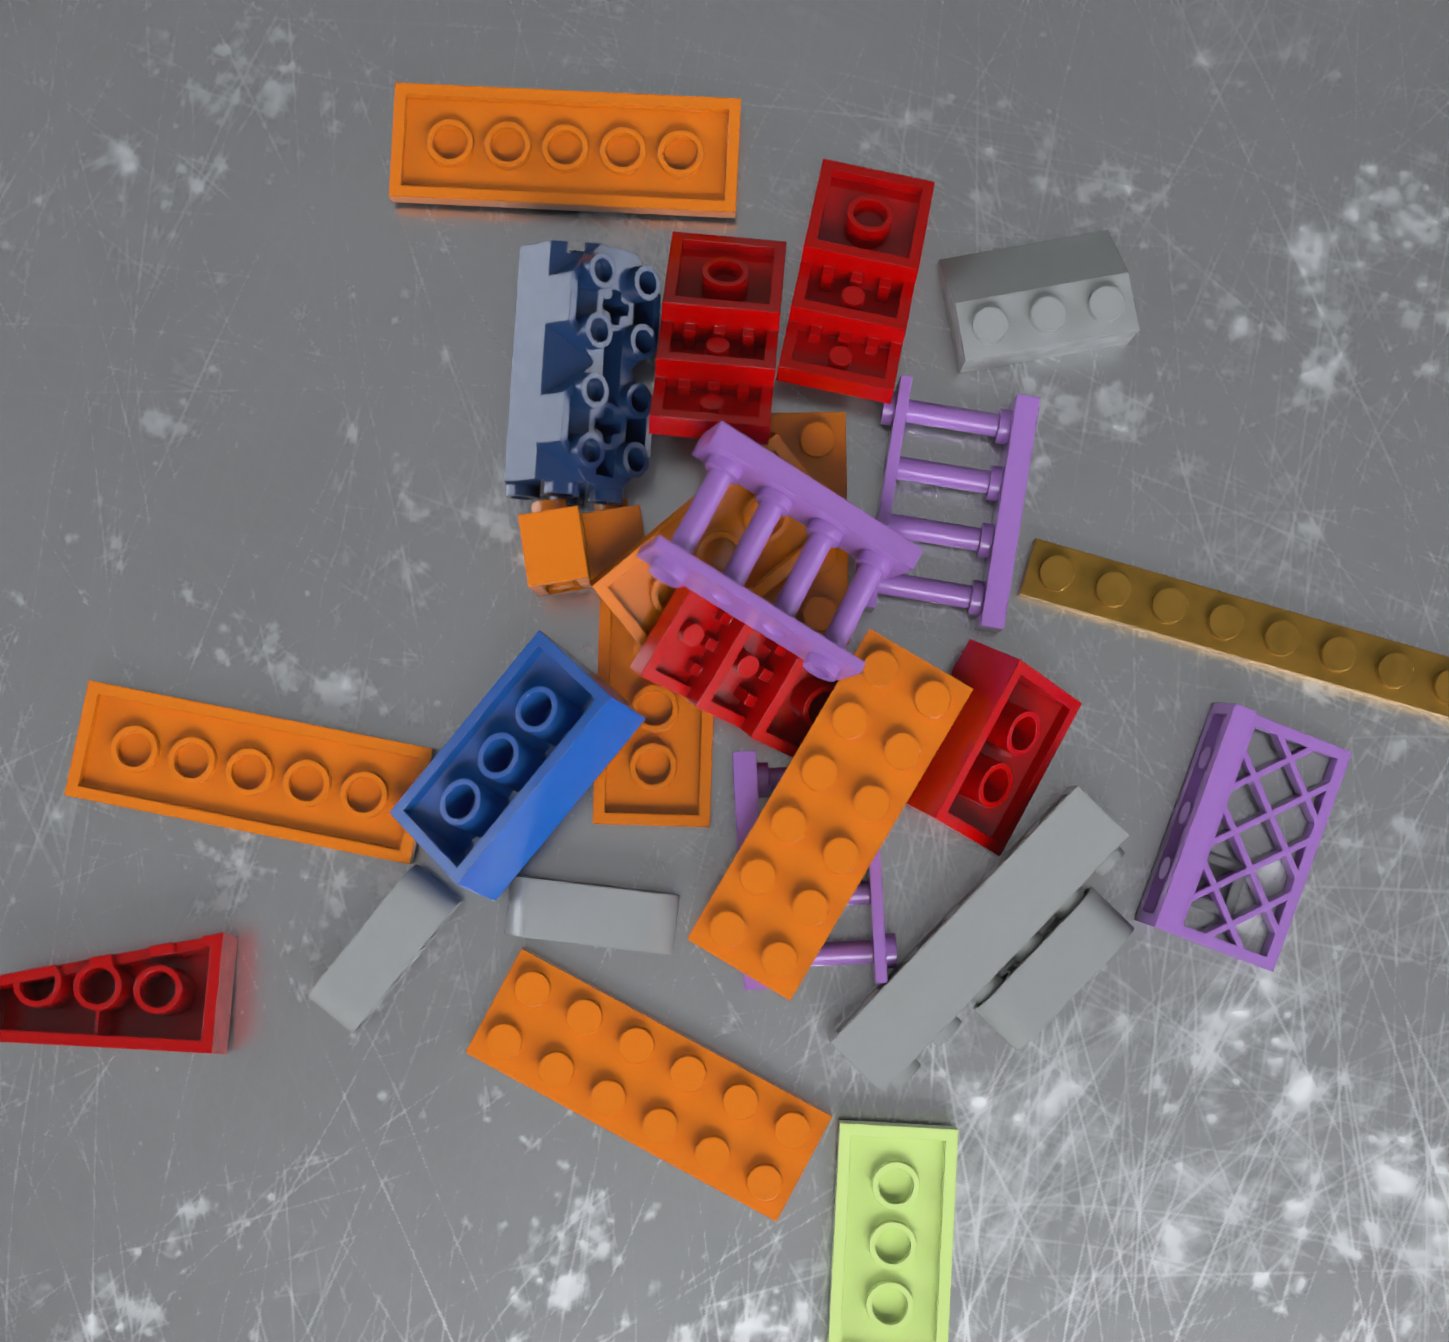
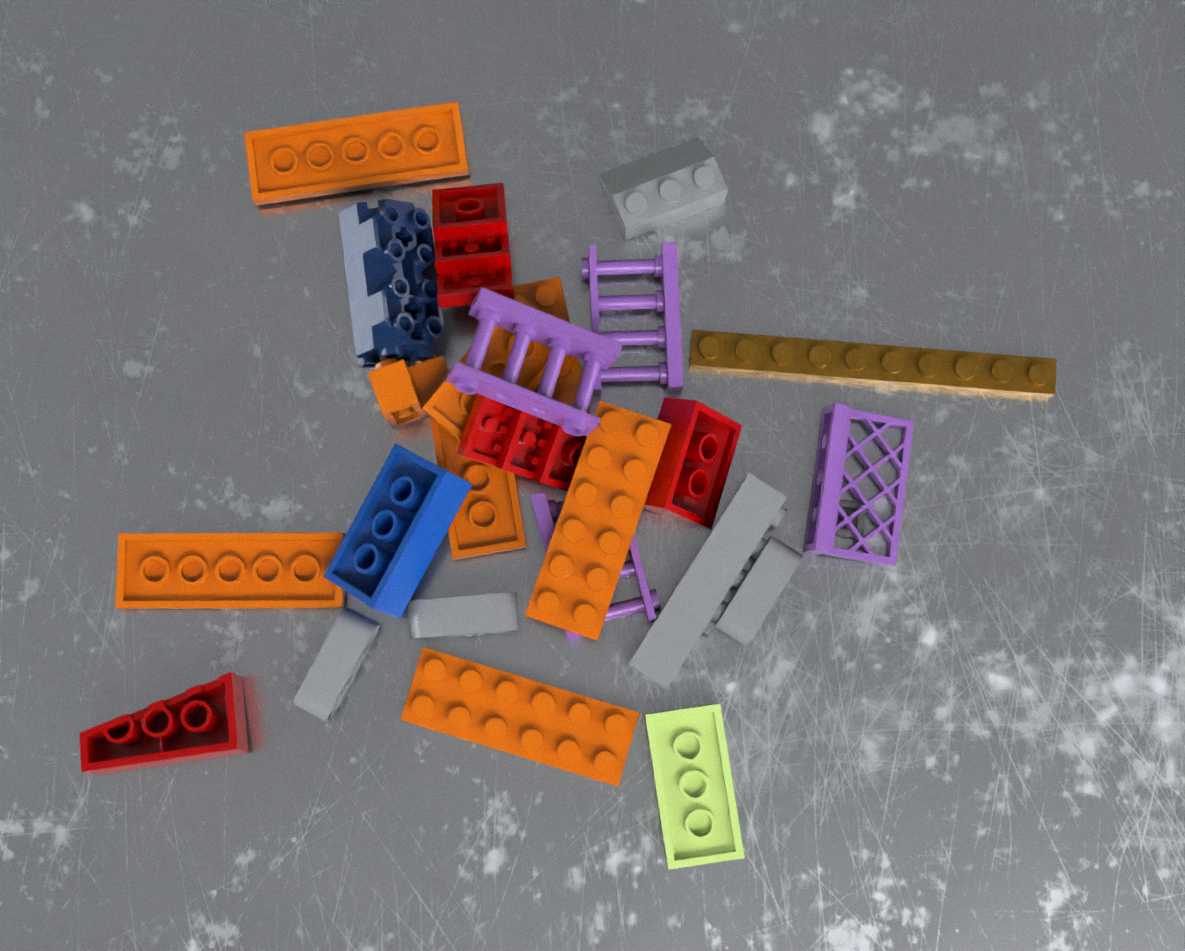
camera: 15 degrees left, 5 degrees down
red slope [776,159,935,404] -> none

